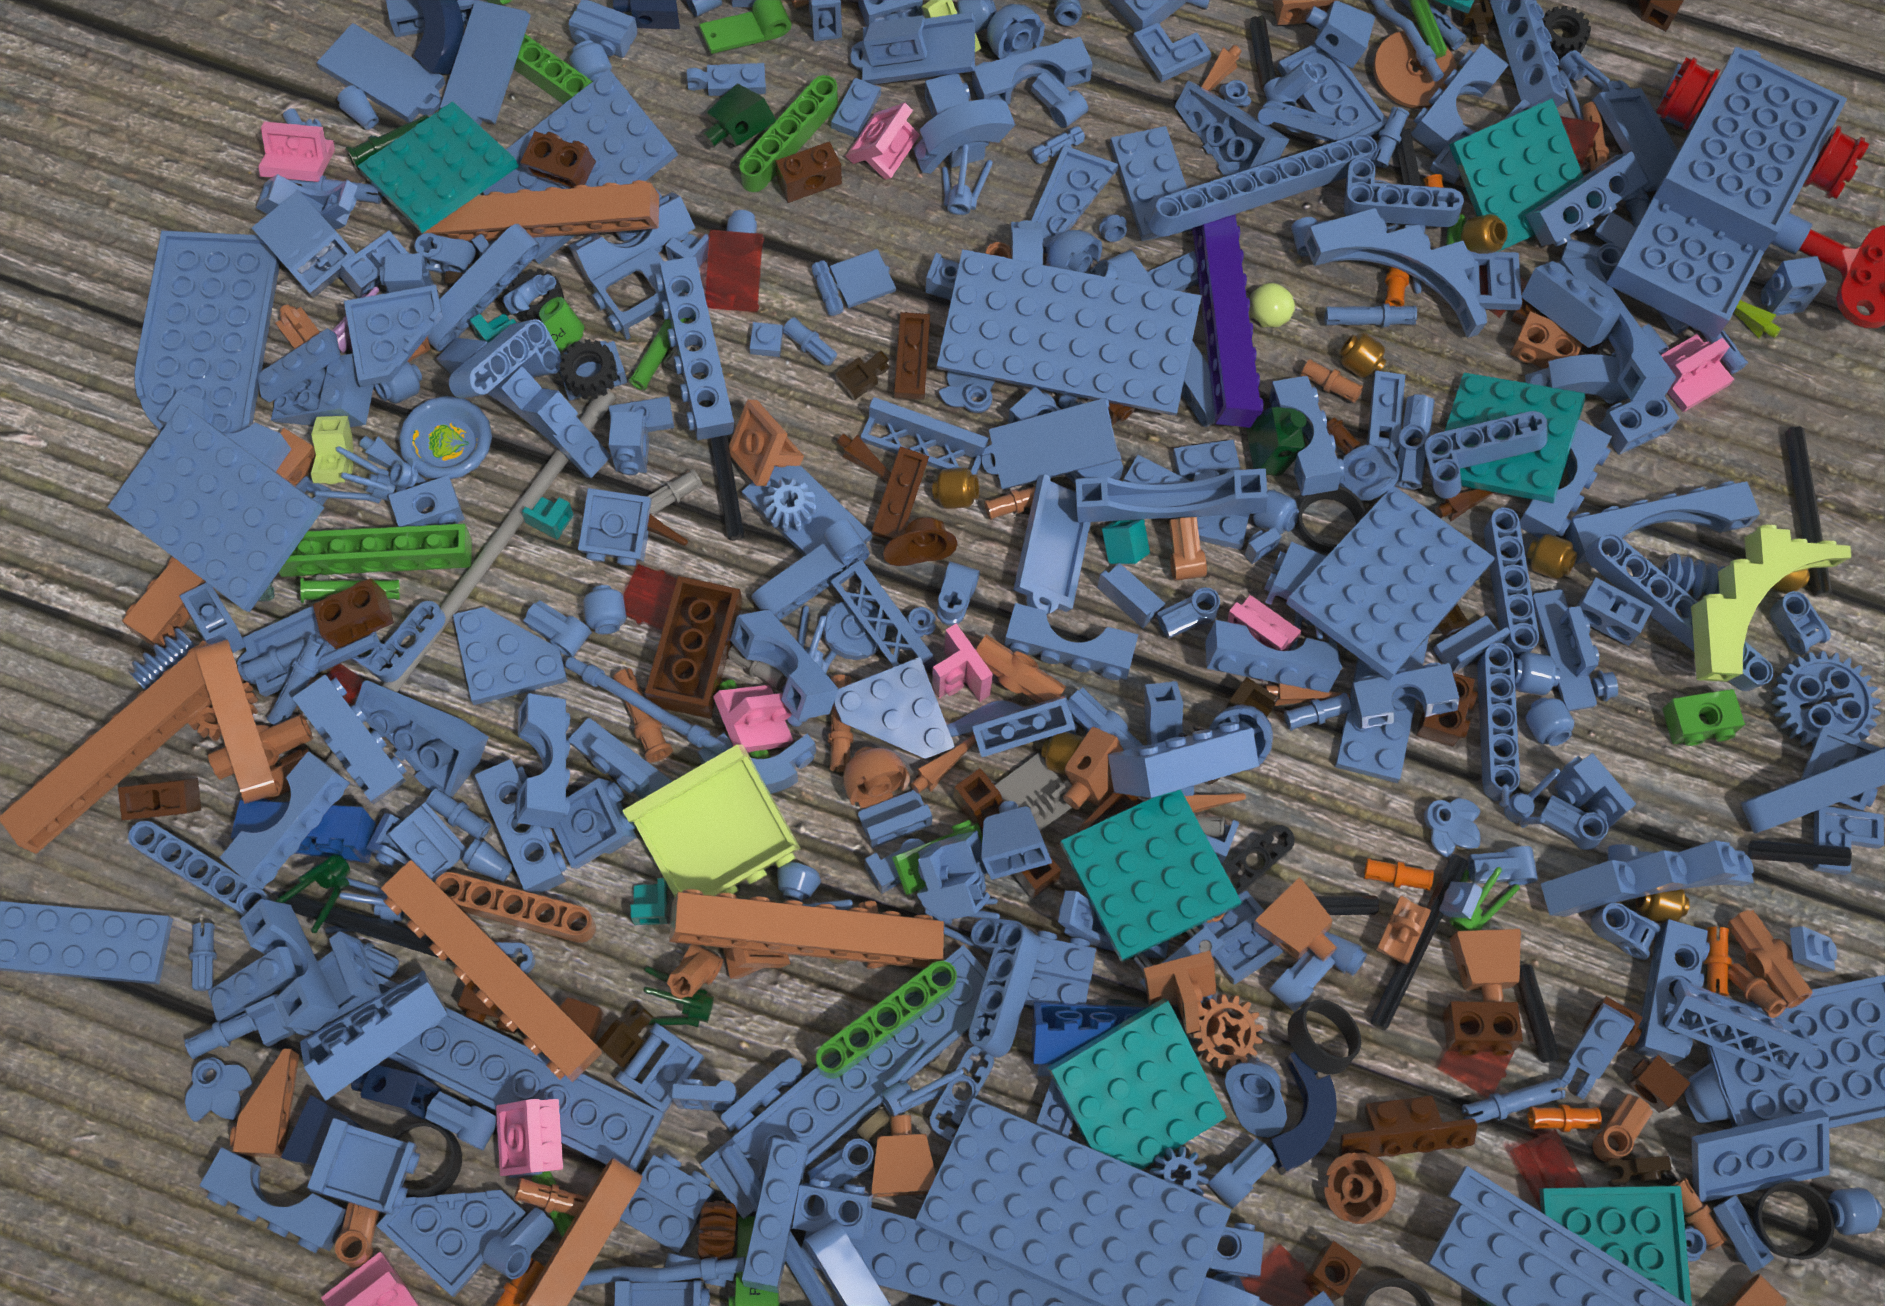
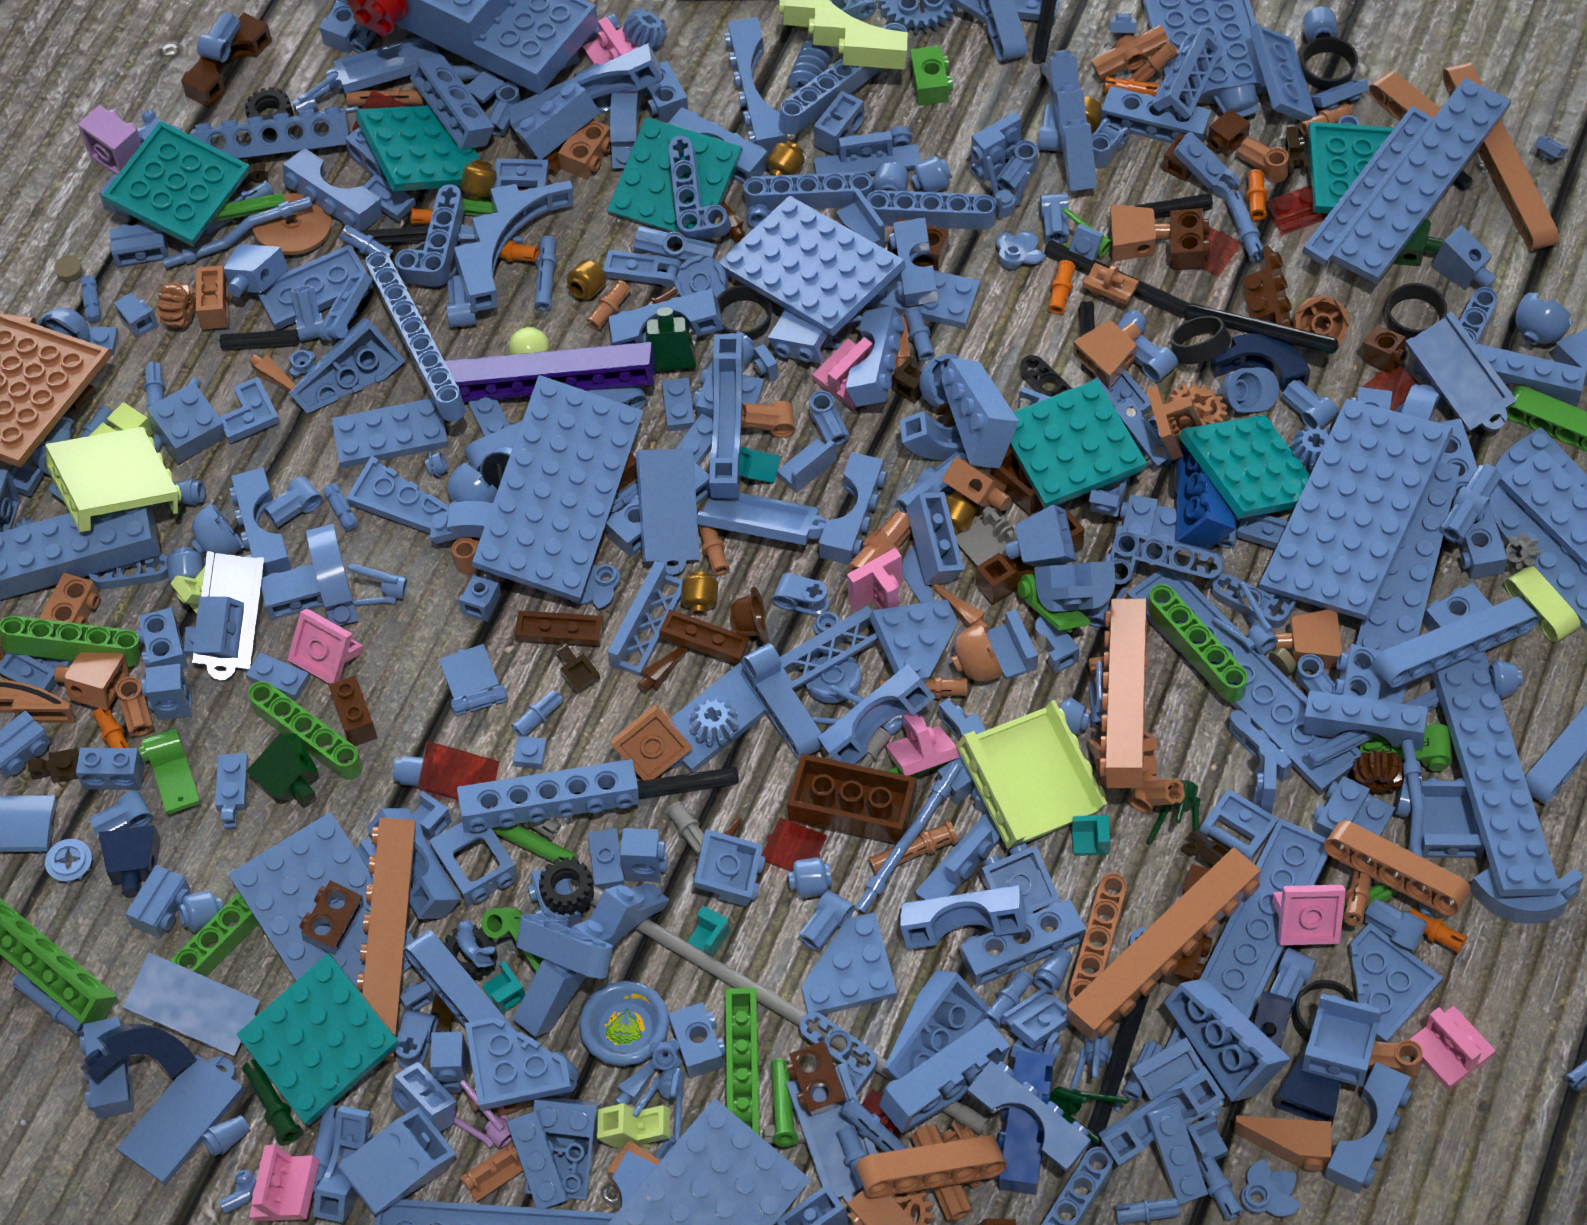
camera: 80 degrees left, 10 degrees down
none -> medium blue gear [622,8,667,49]
none -> medium blue plate [746,204,771,228]
none -> black axle [1185,303,1339,354]

